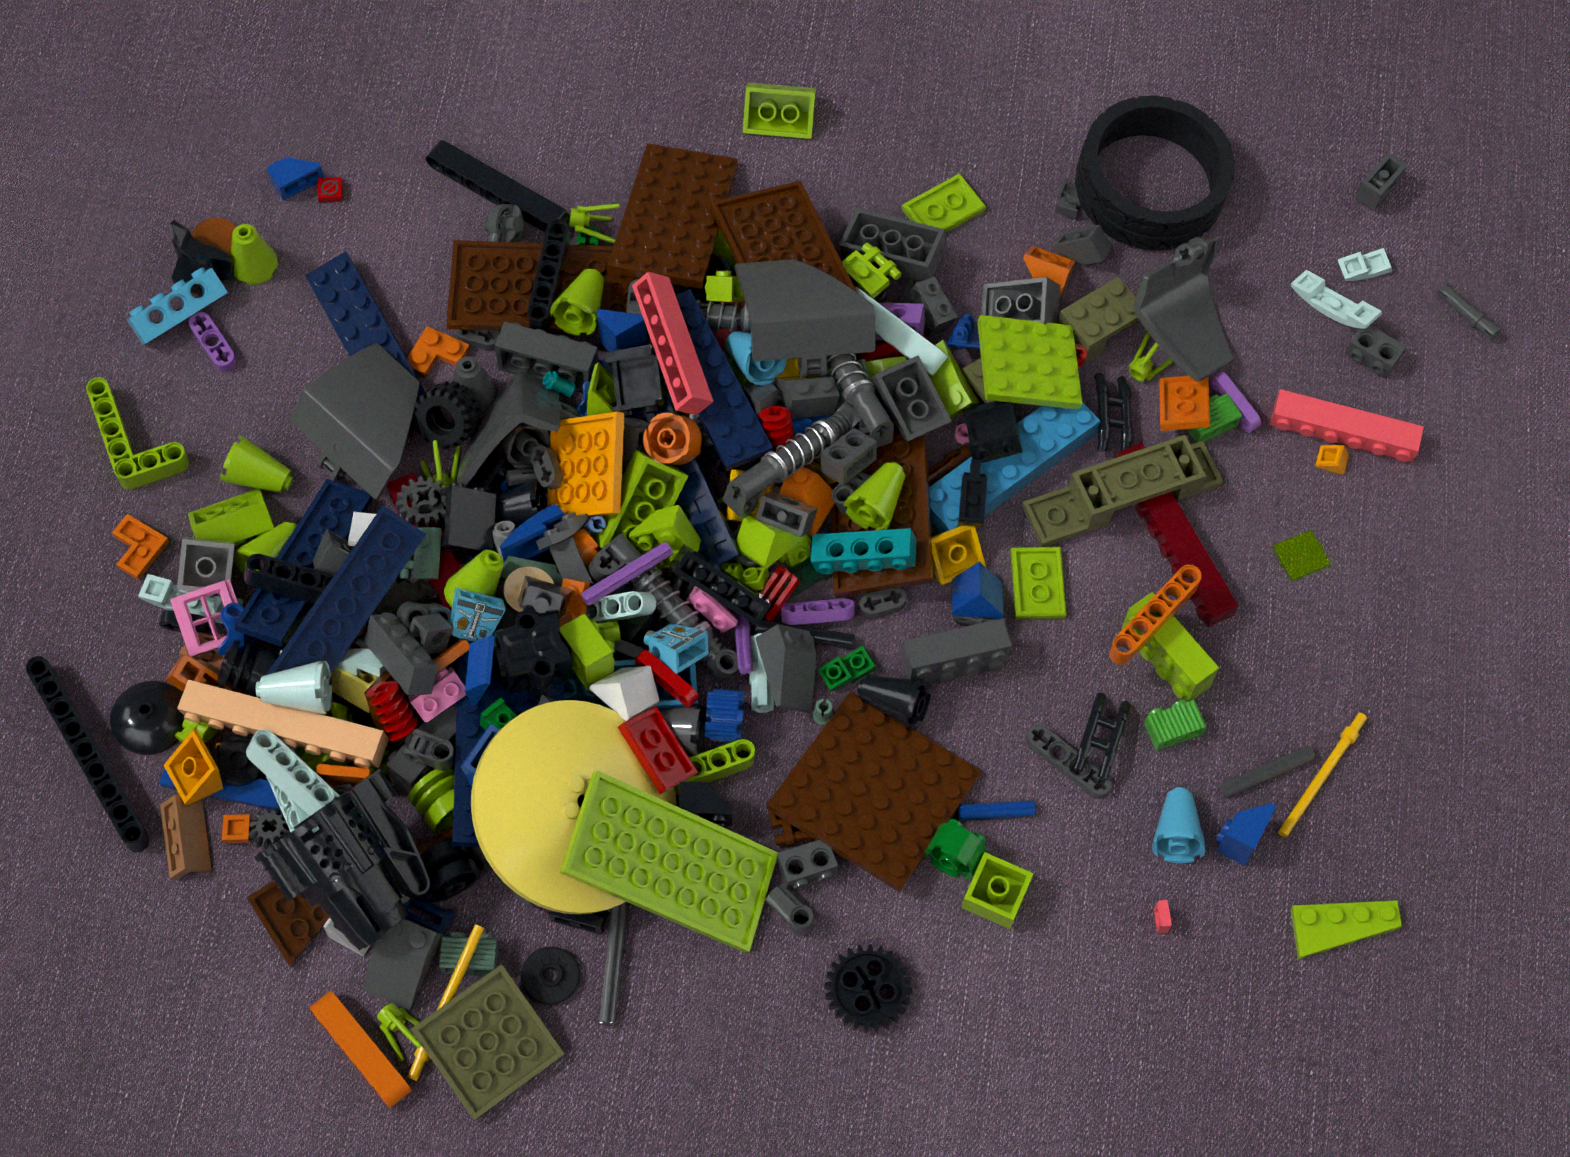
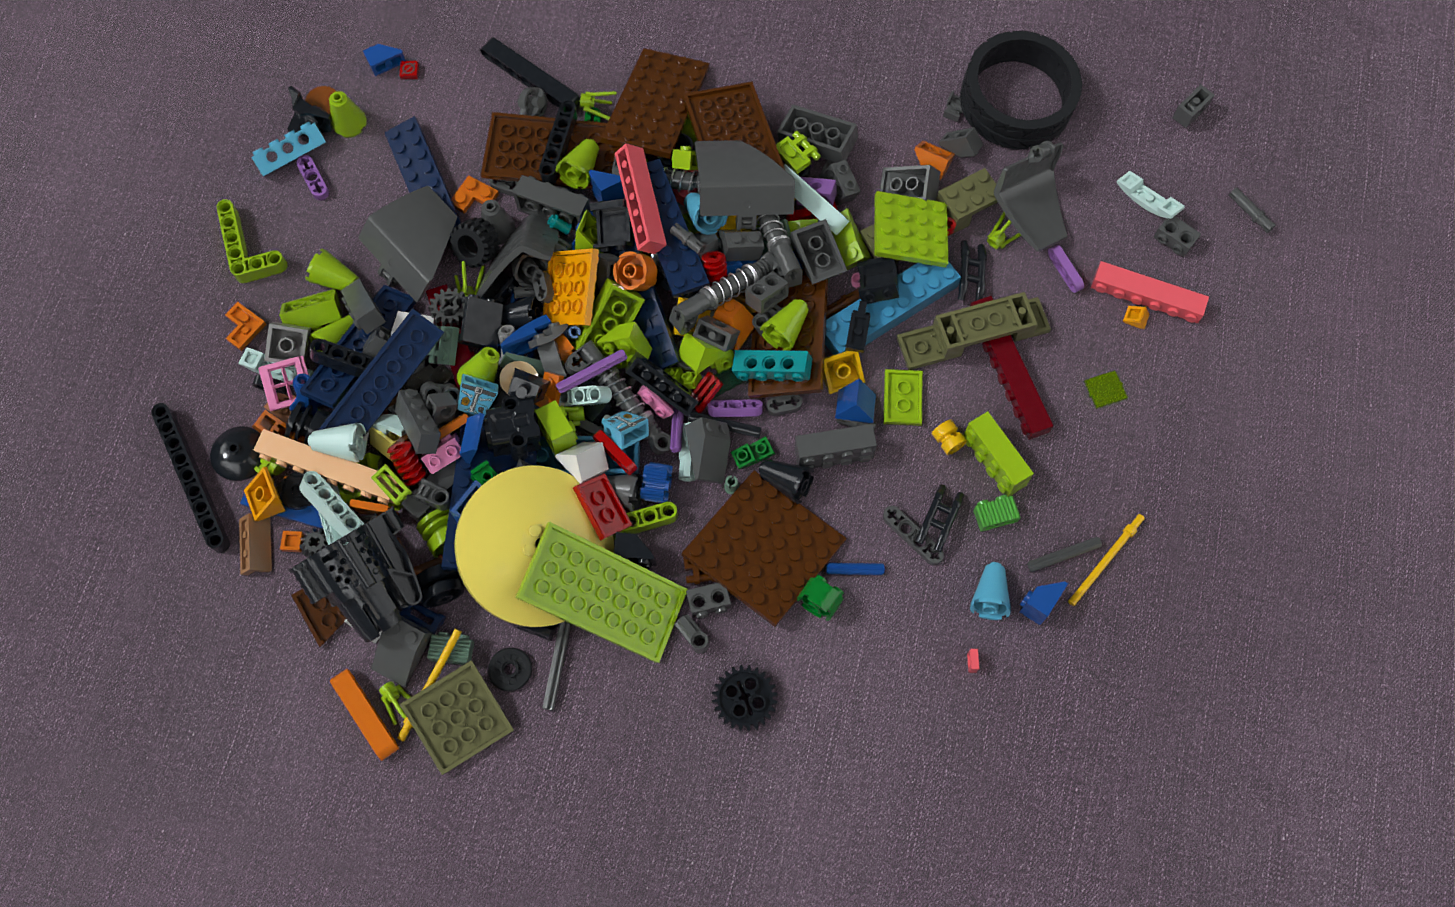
camera: 10 degrees right, 5 degrees up
lime slope [743,82,816,139] -> none
lime tile [902,173,986,233] -> none
blue hinge [947,314,980,350] -> none
lime brick [961,852,1034,929] -> none
orange beam [1109,565,1201,665] -> none
orange tile [1159,376,1210,431] -> none
bright green brick [1187,393,1242,443] -> none
lime wing [1291,900,1402,960] -> none
light aqua slope [1338,248,1392,281] -> none
none -> dark grey brick [341,278,386,334]
none -> lime tile [371,464,413,506]
none -> dark grey pin [670,223,706,255]
none -> yellow wheel [932,419,967,456]

